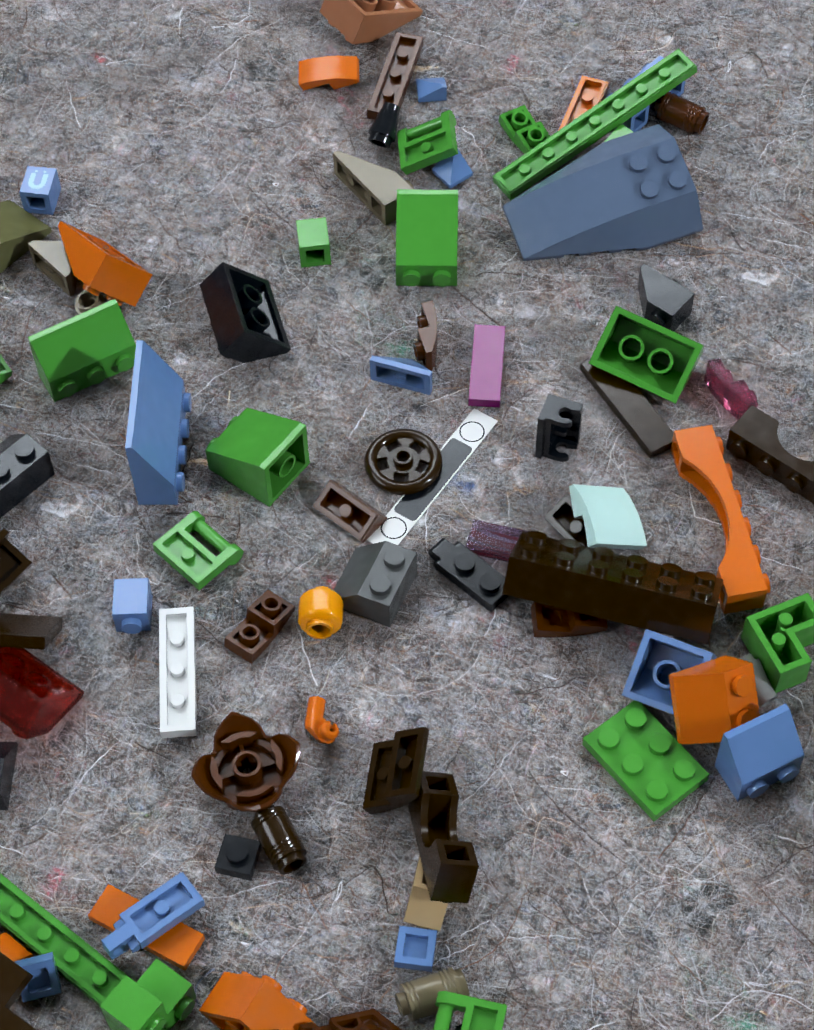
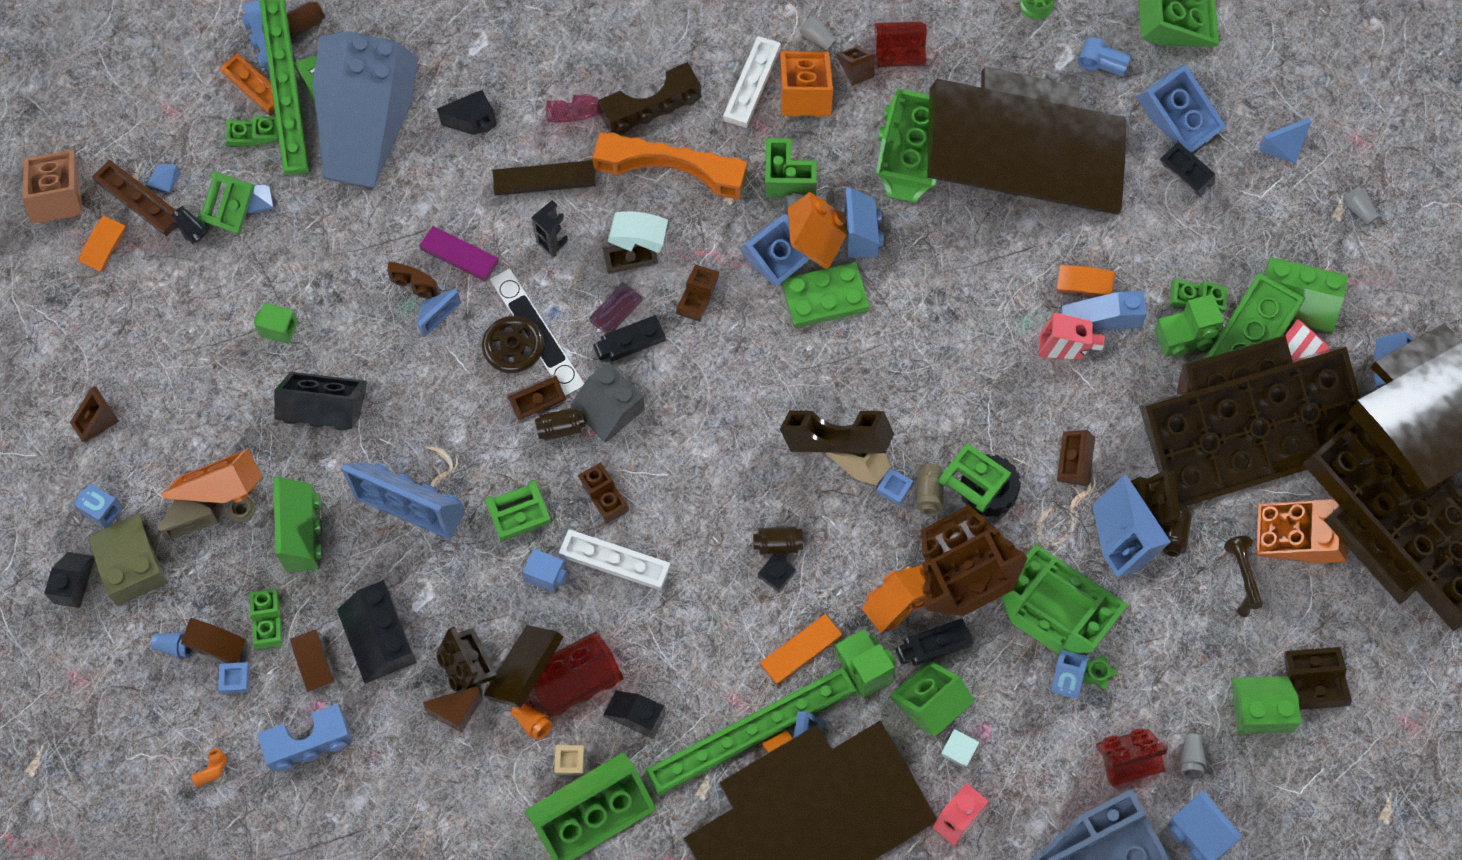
camera: 65 degrees left, 10 degrees up
medium blue hinge [101,872,205,960] -> none
reddish brown brick [191,712,300,812] -> none
bright green slope [205,408,310,507] -> none
light orange head [298,586,344,639] -> none
orange arm [304,696,339,744] -> none
slope [333,150,414,226] -> none
dark brown slope [362,727,429,815] -> none
bright green slope [396,189,458,287] -> none
dark brown brick [502,531,723,644] -> none
bright green slope [589,306,704,404] -> none
none -> reddish brown slope [70,387,119,442]
none -> dark brown head [535,407,586,441]

